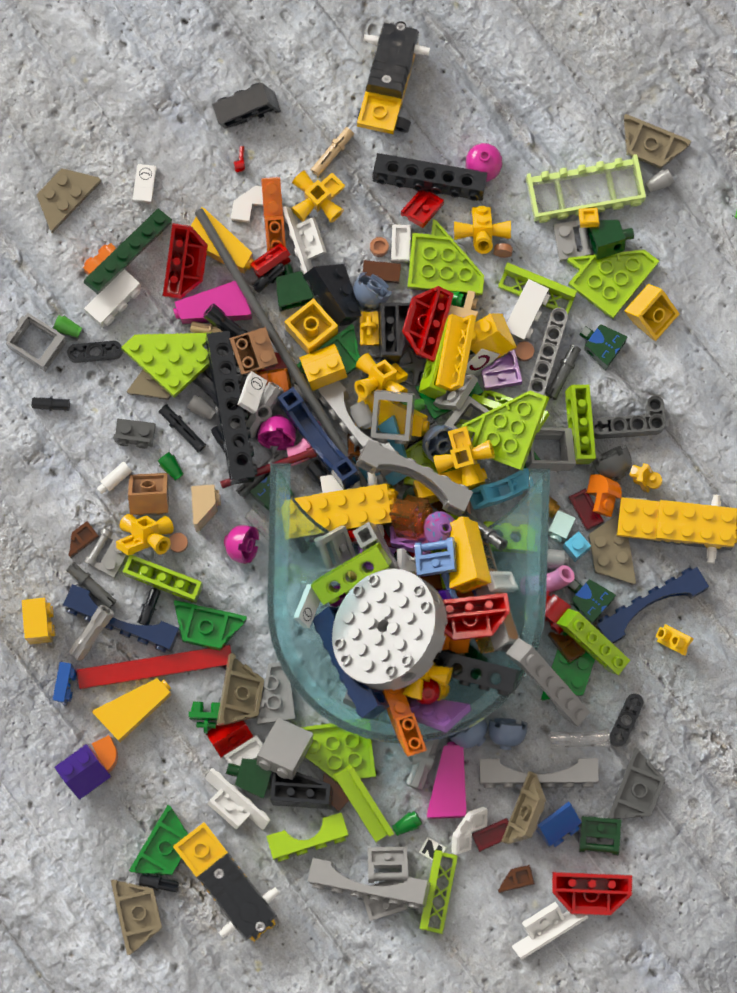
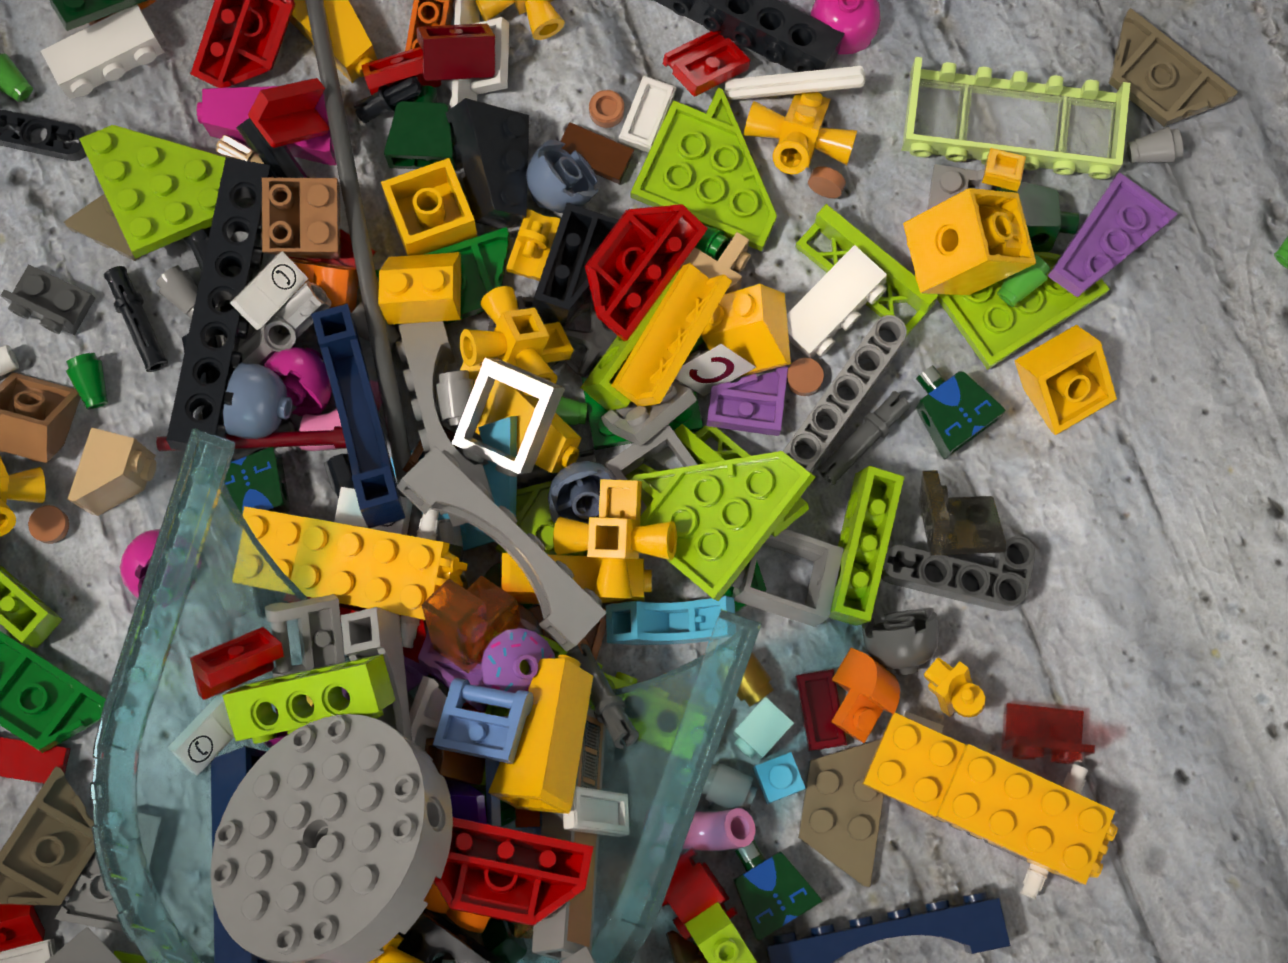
camera: 20 degrees right, 0 degrees up
none -> red panel [190,627,284,700]
none -> sand blue cylinder [223,363,292,439]
none -> red panel [248,78,330,148]
none -> dark red panel [417,23,495,81]
none -> white axle [725,66,865,100]
none -> yellow brick [903,188,1037,295]
none -> clear smoke bracket [919,470,1007,555]
none -> bright green cone [997,253,1051,307]
none -> clear red bracket [1001,703,1095,764]
none -> medium lavender wing [1048,172,1178,298]

